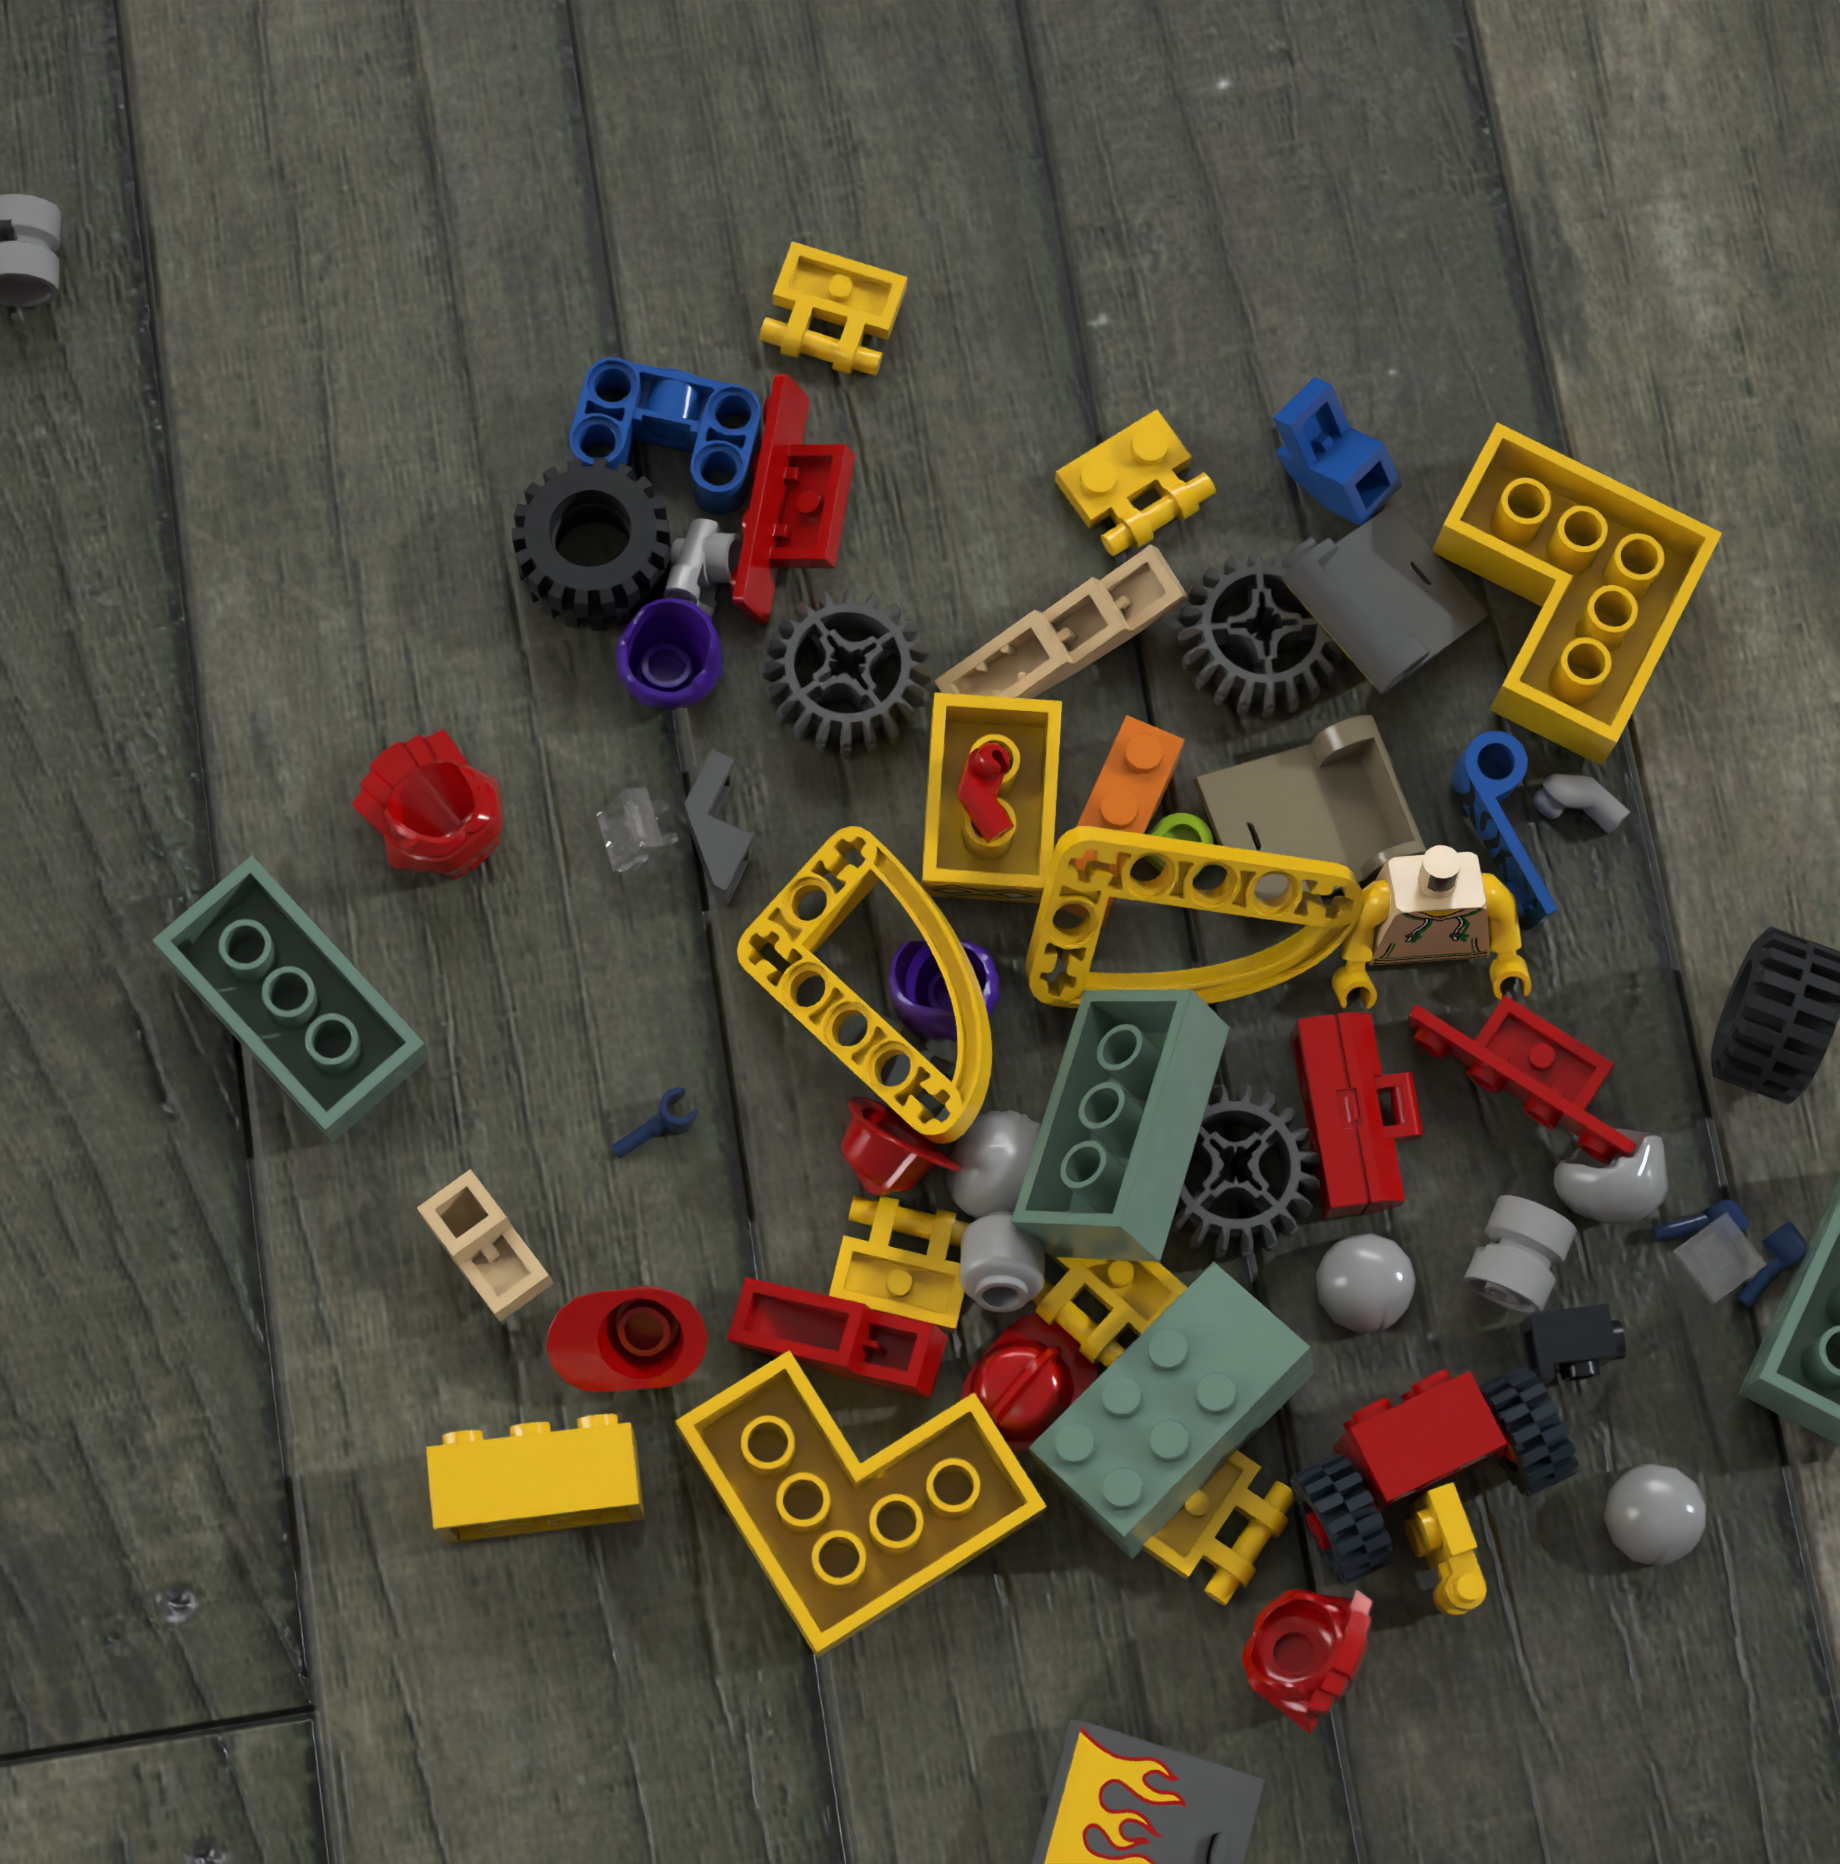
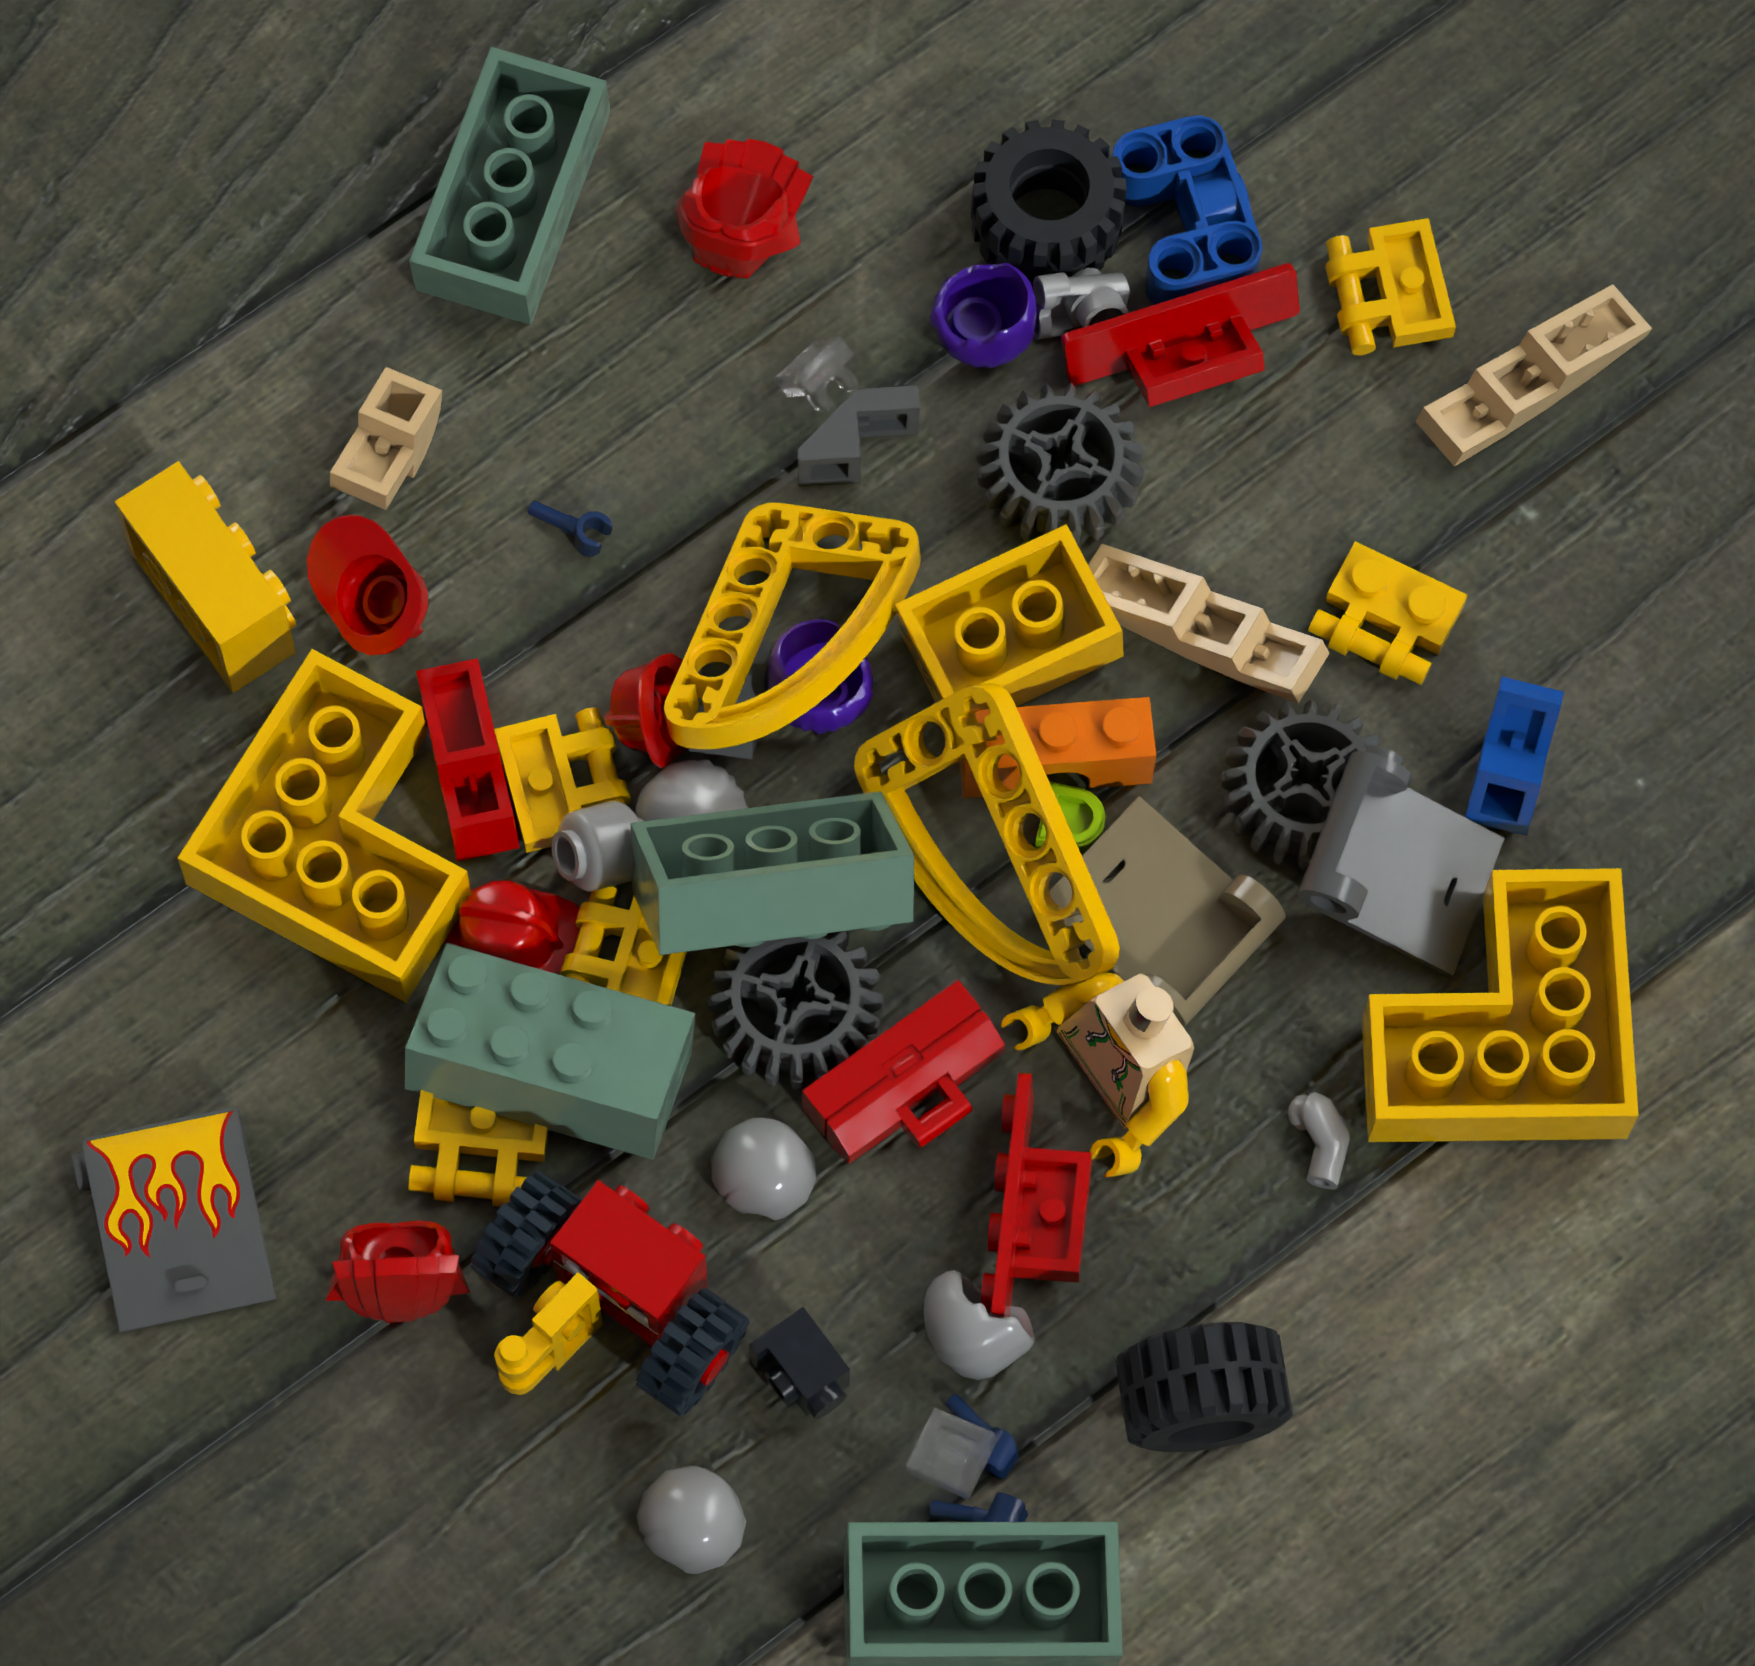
camera: 65 degrees right, 5 degrees down
red arm [957,743,1014,844] -> none
blue door [1451,731,1558,929] -> none
light grey wheel [1463,1195,1577,1315] -> none
none -> tan slope [1415,284,1652,467]

